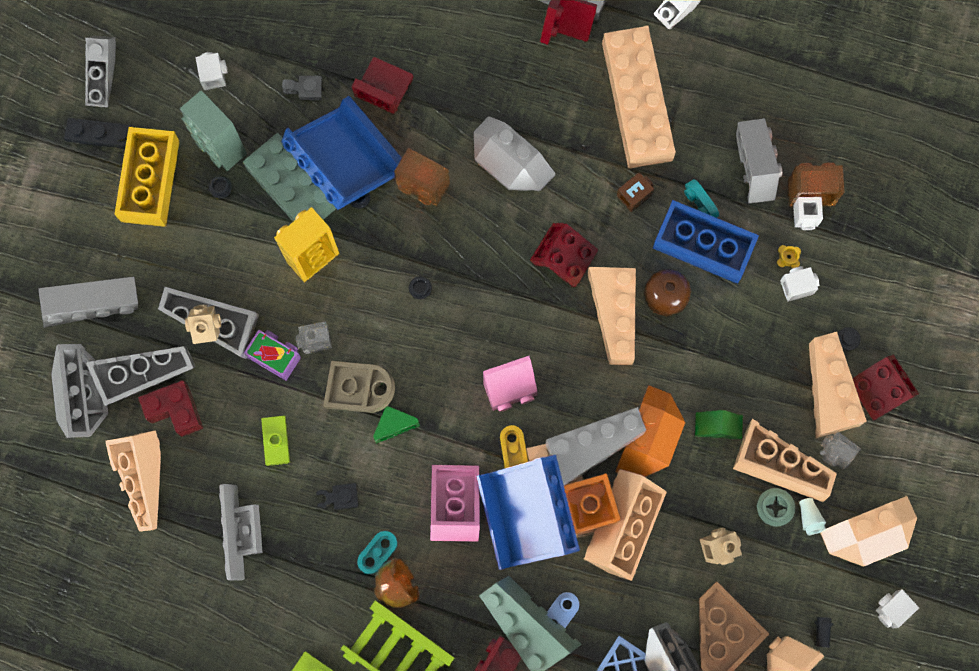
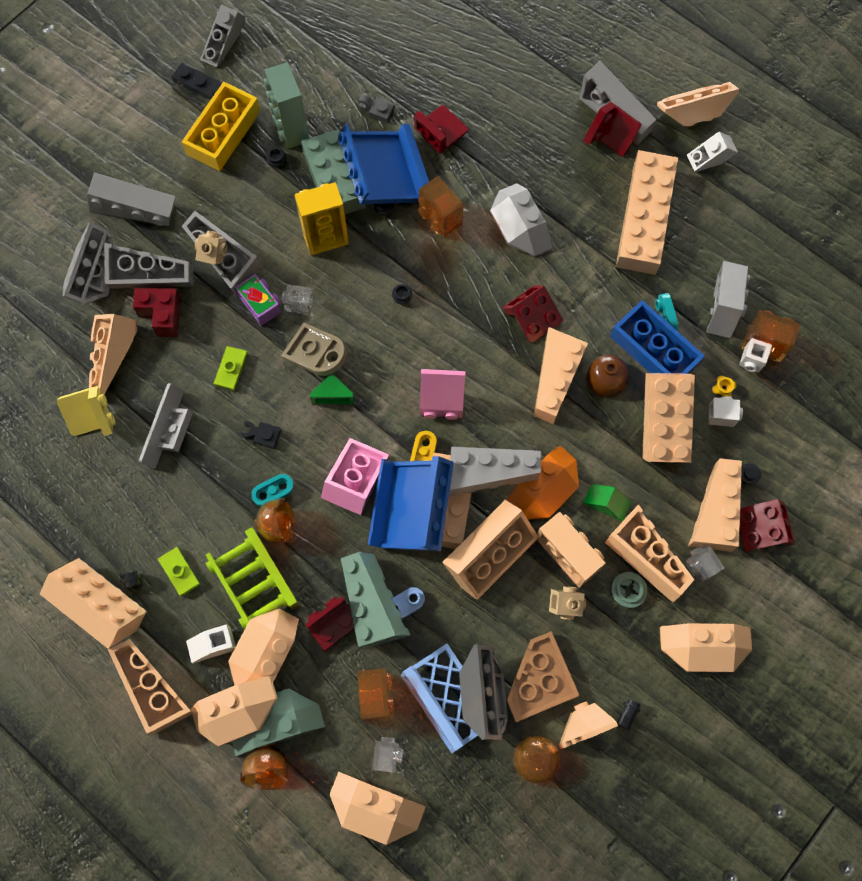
camera: 20 degrees right, 5 degrees down
white brick [196,52,228,90] -> none
orange slope [564,474,621,534] -> none
reddish brown brick [617,172,654,212] -> none
light aqua cone [799,498,826,535] -> none
white brick [876,590,919,628] -> none
none -> light yellow bracket [57,386,116,436]
none -> light nougat brick [537,512,605,588]
none -> light nougat brick [643,373,695,462]

